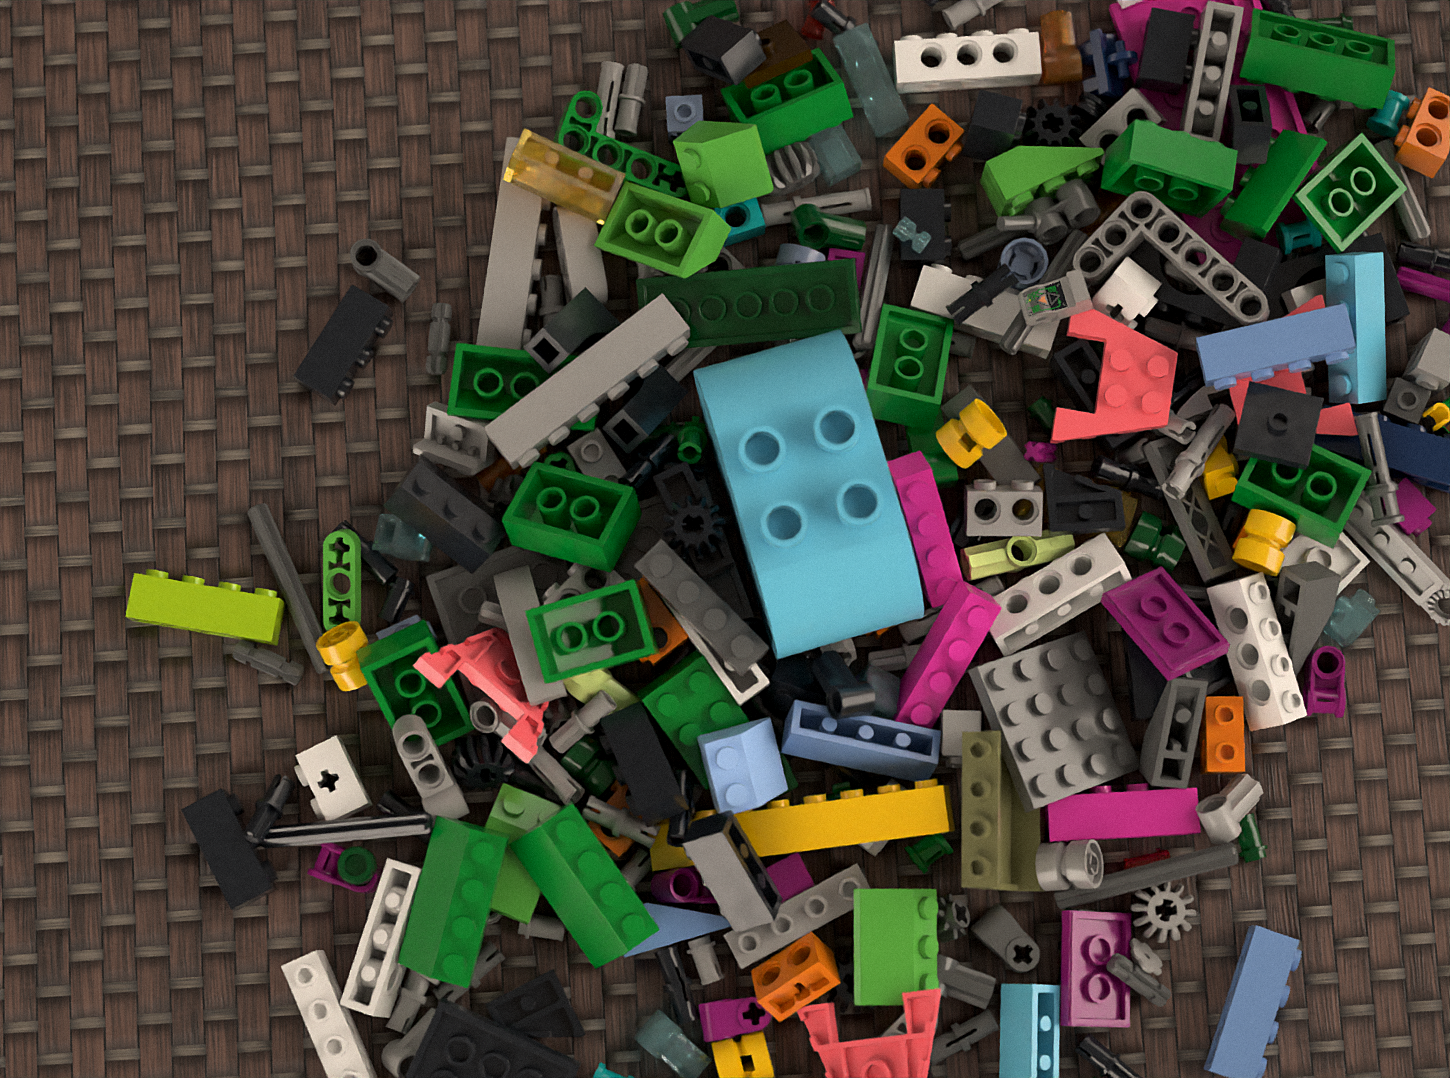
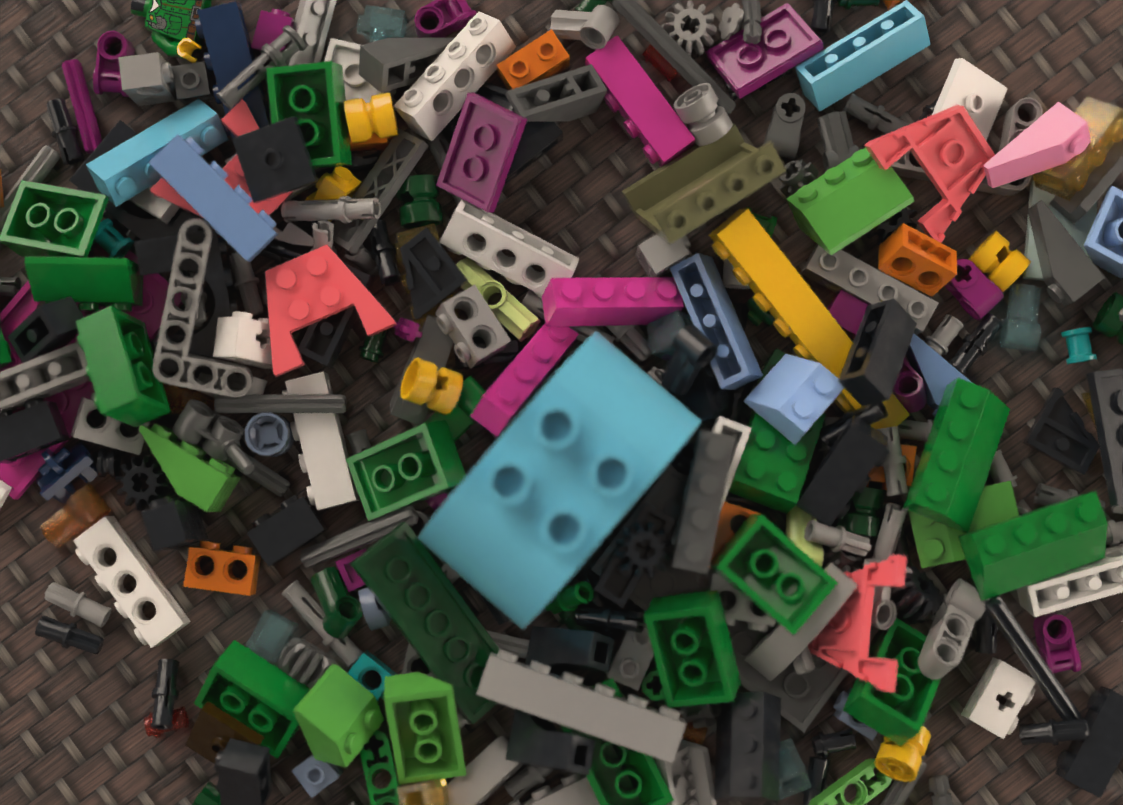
camera: 125 degrees left, 5 degrees up
dark green tile [337,846,377,885] -> none
clear light blue tile [832,22,910,137] -> none
clear light blue piece [892,216,931,253] -> none
black pin [945,263,1019,326] -> none
dark grey plate [968,630,1140,813] -> none
light grey leg [1018,268,1094,326] -> none

